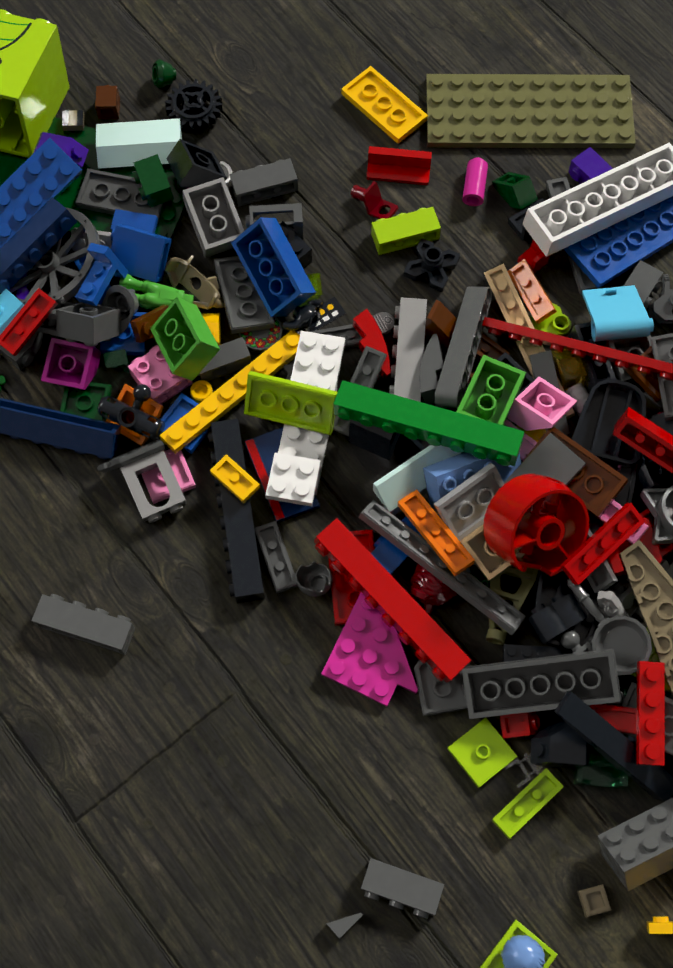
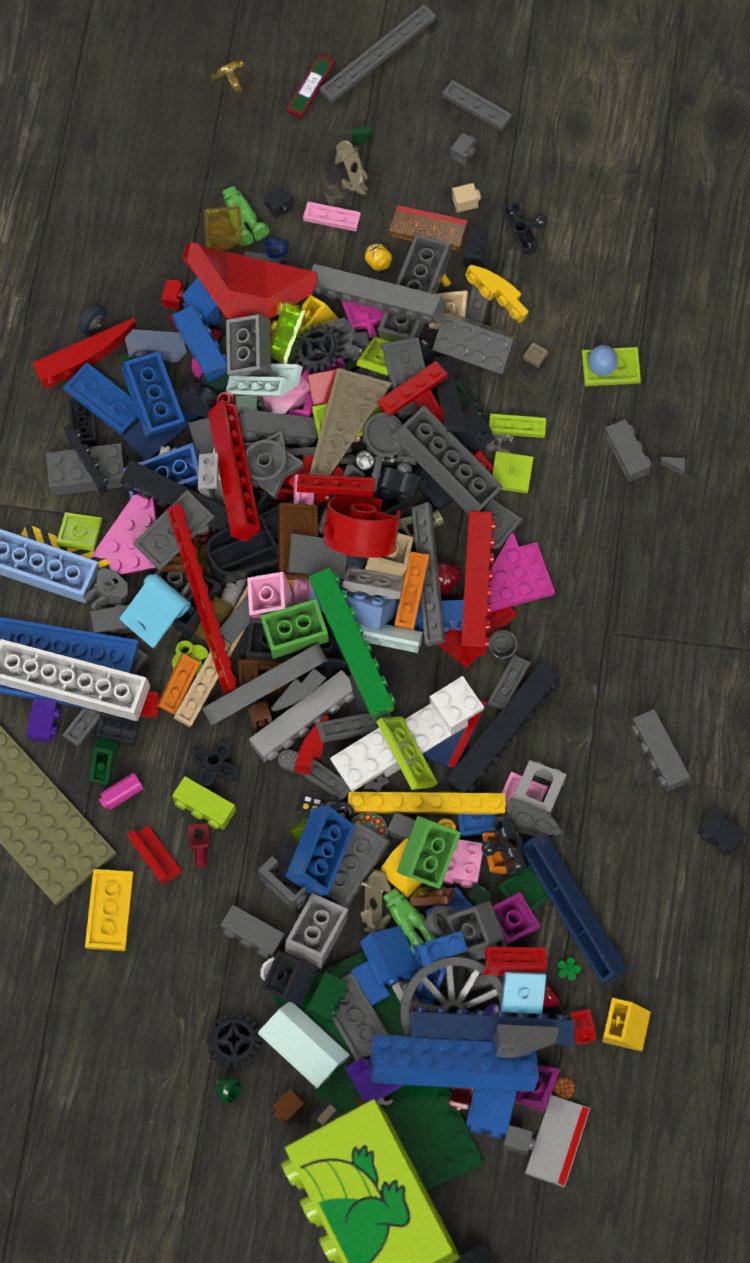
camera: 130 degrees left, 0 degrees up
yellow plate [210,454,260,503] -> none

